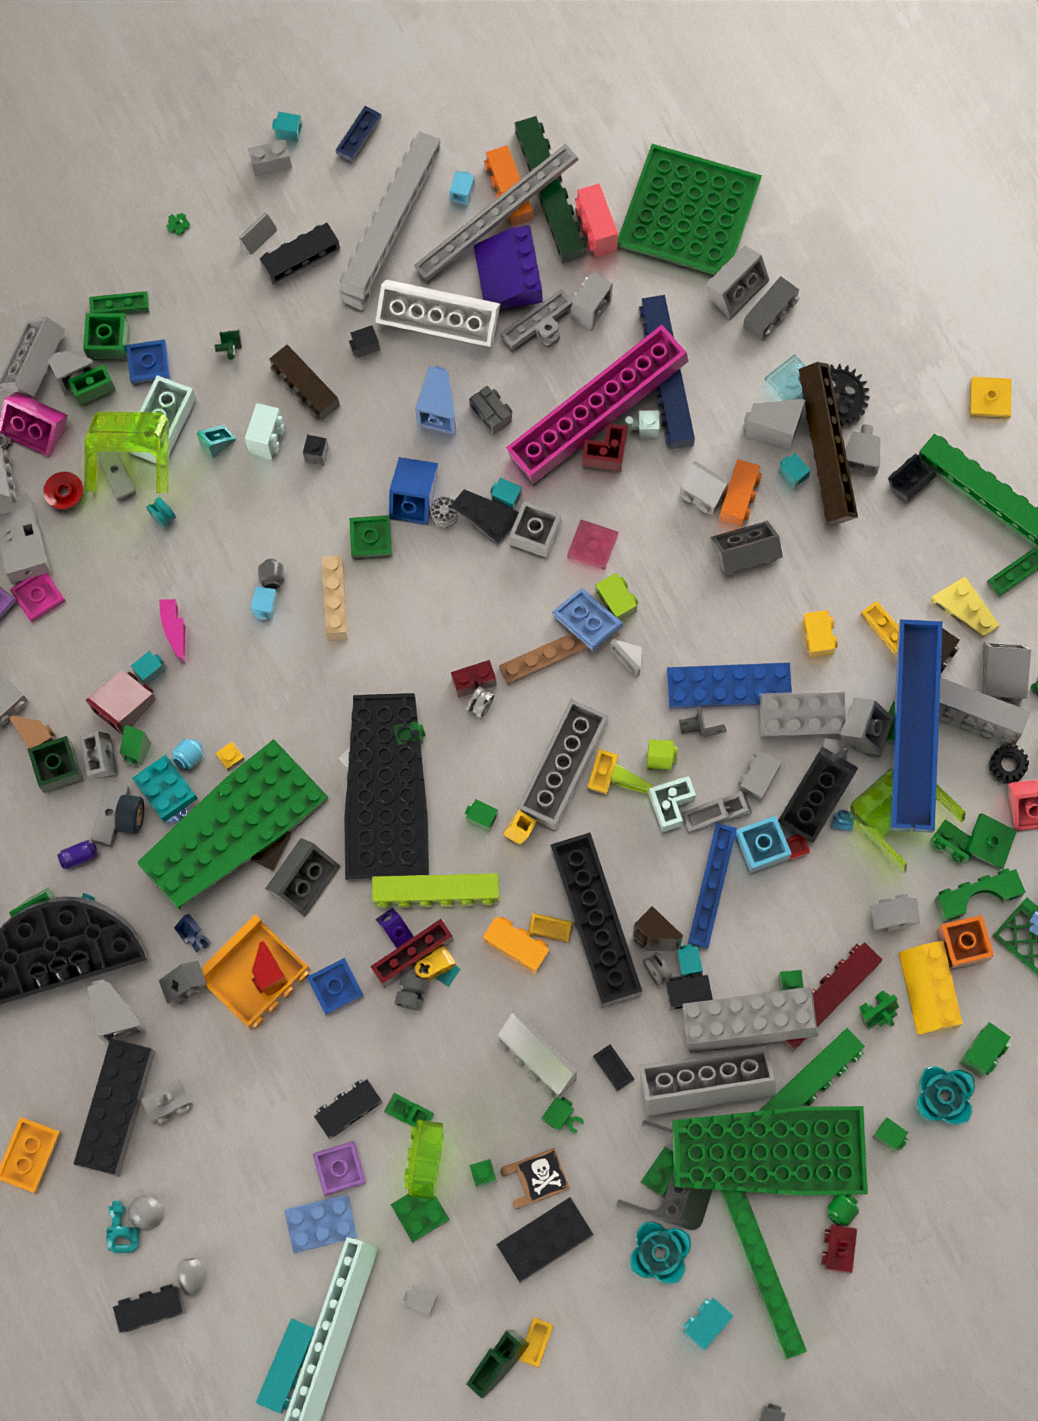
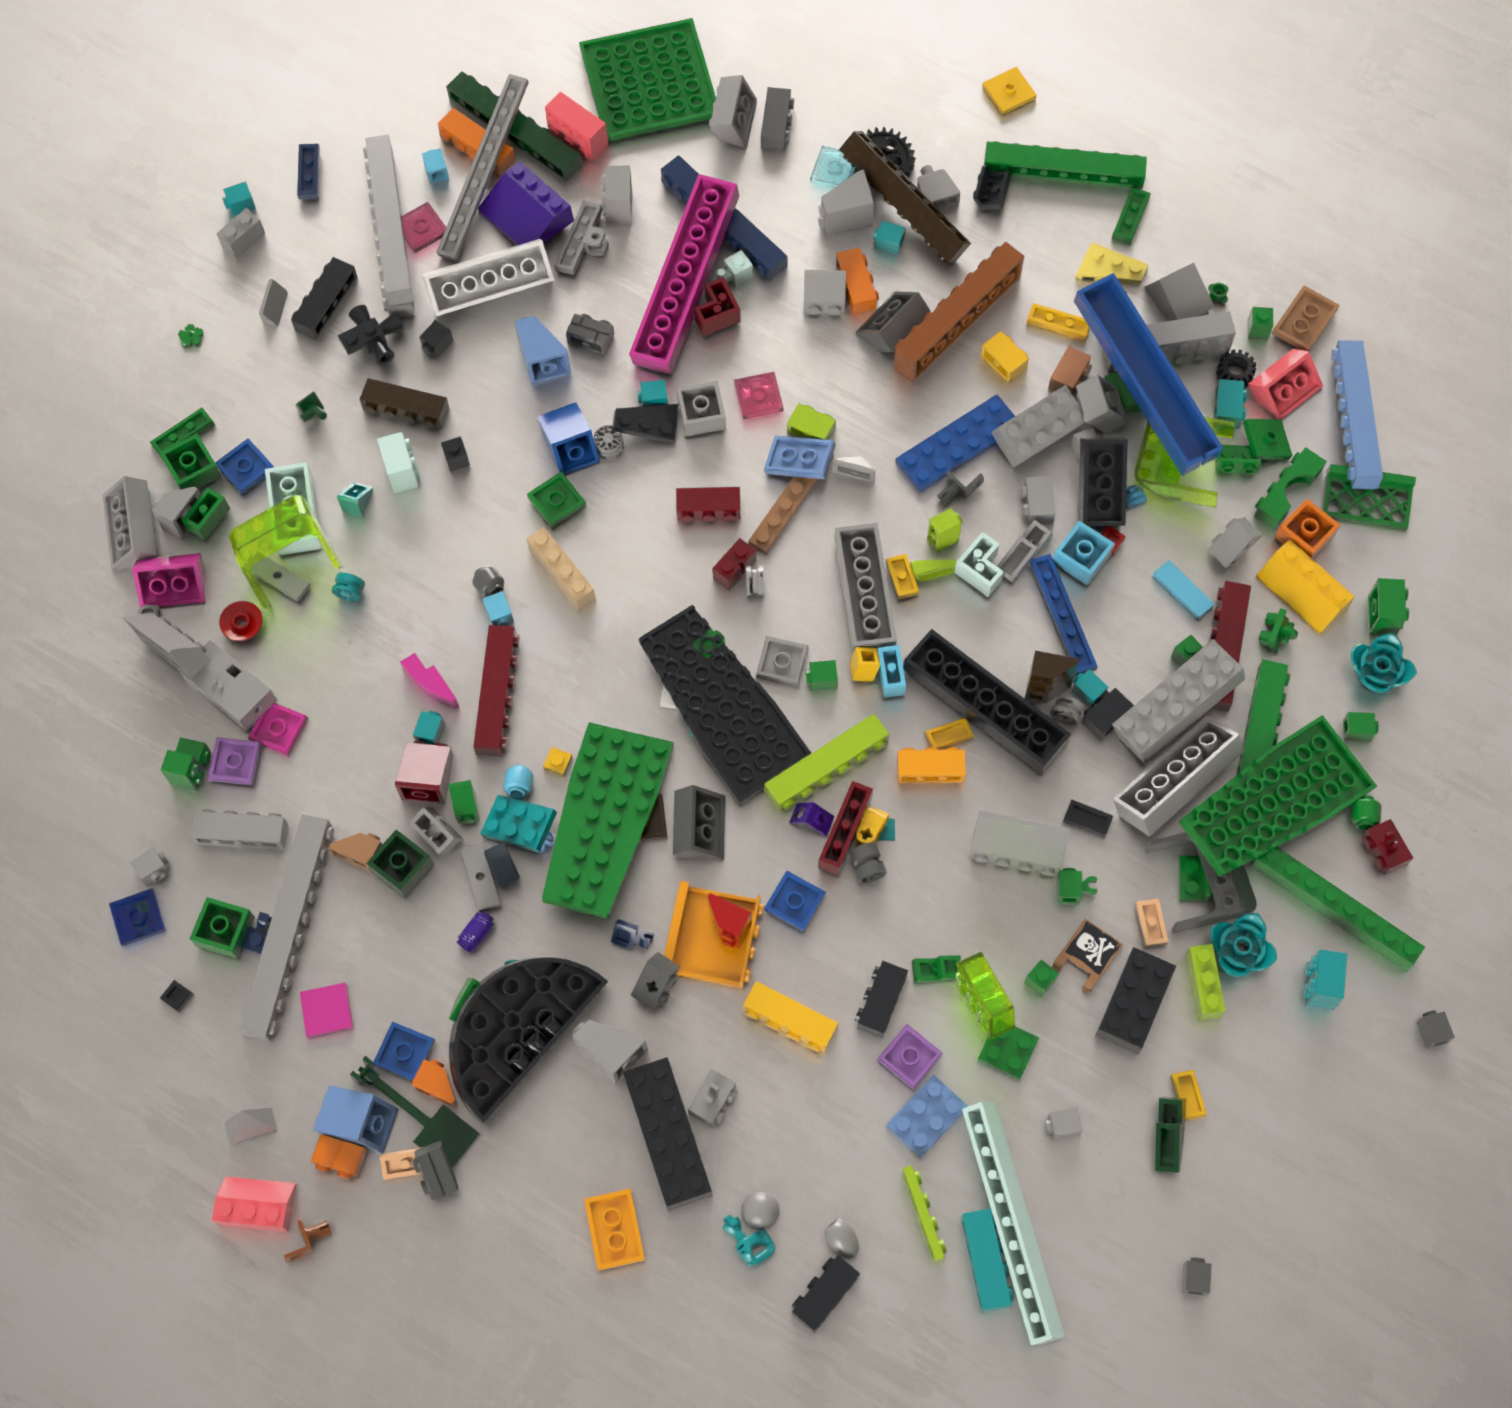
camera: 35 degrees left, 5 degrees down
none -> black brick [338,305,404,365]
none -> clear pink tile [402,202,446,253]
none -> dark red brick [473,625,520,757]
none -> dark red brick [676,487,741,522]
none -> yellow brick [743,981,838,1052]
none -> light grey tile [756,636,808,687]
none -> medium azure brick [877,645,906,698]
none -> dark orange brick [894,242,1024,383]
none -> lime plate [902,1165,947,1264]
none -> nougat brick [1048,346,1092,395]
none -> light nougat plate [1135,898,1169,948]
none -> medium azure tile [1153,560,1215,620]
none -> lime brick [1185,944,1226,1021]
none -> teal brick [1213,379,1247,428]

